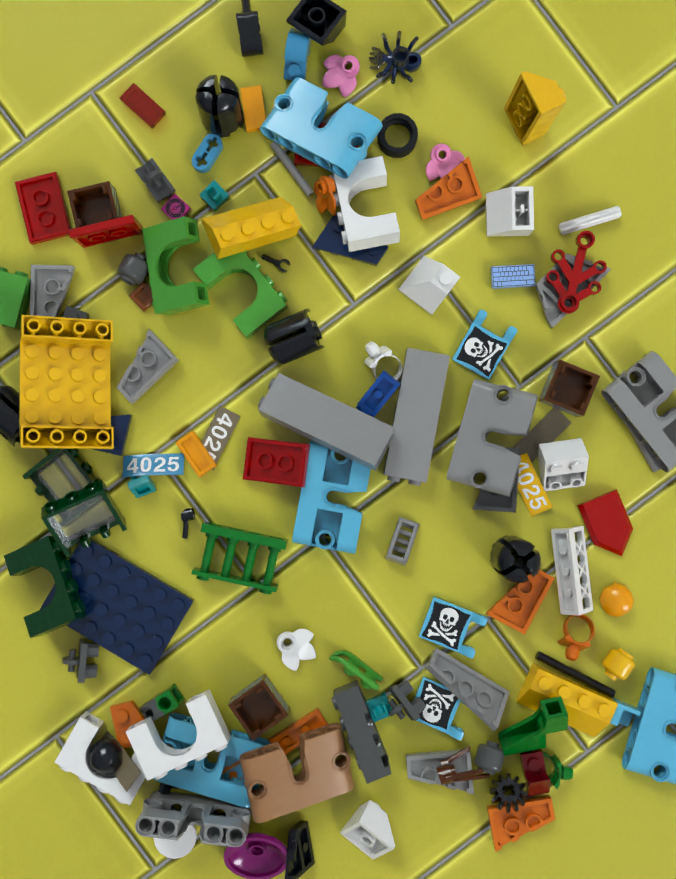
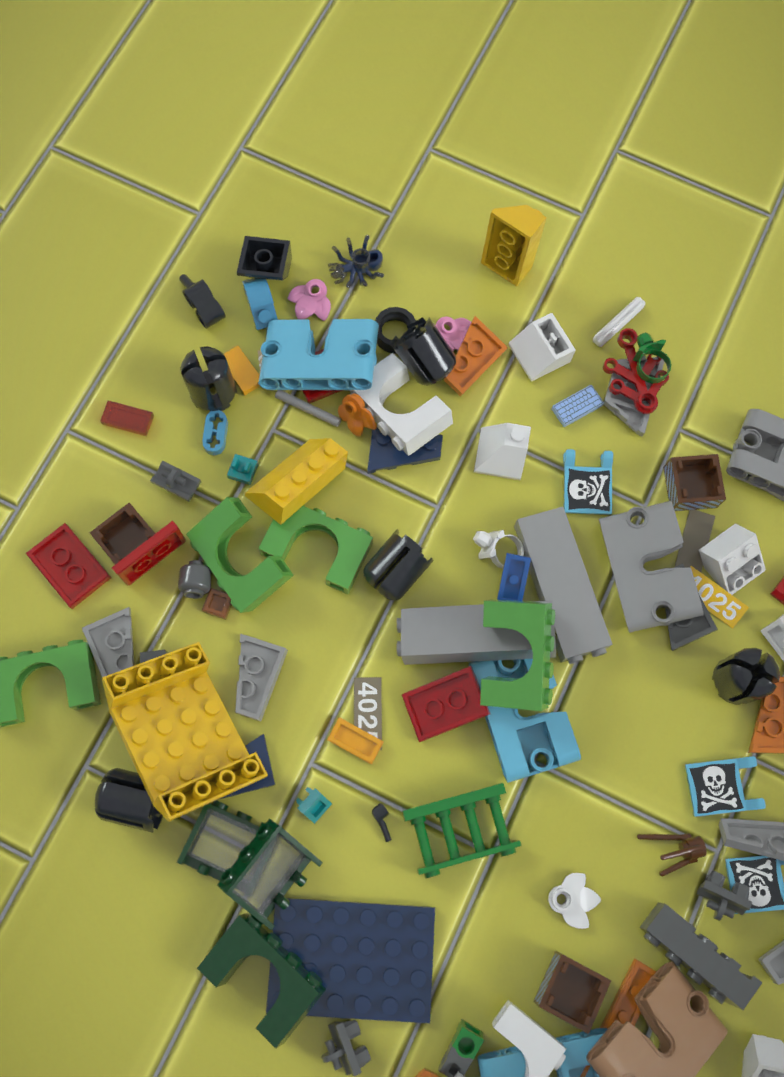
camera: 35 degrees left, 15 degrees down
dark azure sticker [122,453,184,478] -> none
dark pink tile [161,193,191,220] -> none
black hand [261,254,290,273] -> none
bright green piece [329,650,383,691] -> none
teal tile [366,692,392,722] -> none
light grey slope [385,517,420,566] -> none
none -> black cylinder [391,317,456,386]
none -> bright green arch [480,600,555,711]
none -> green piece [633,332,671,383]
none -> reddish brown plant [637,833,707,876]

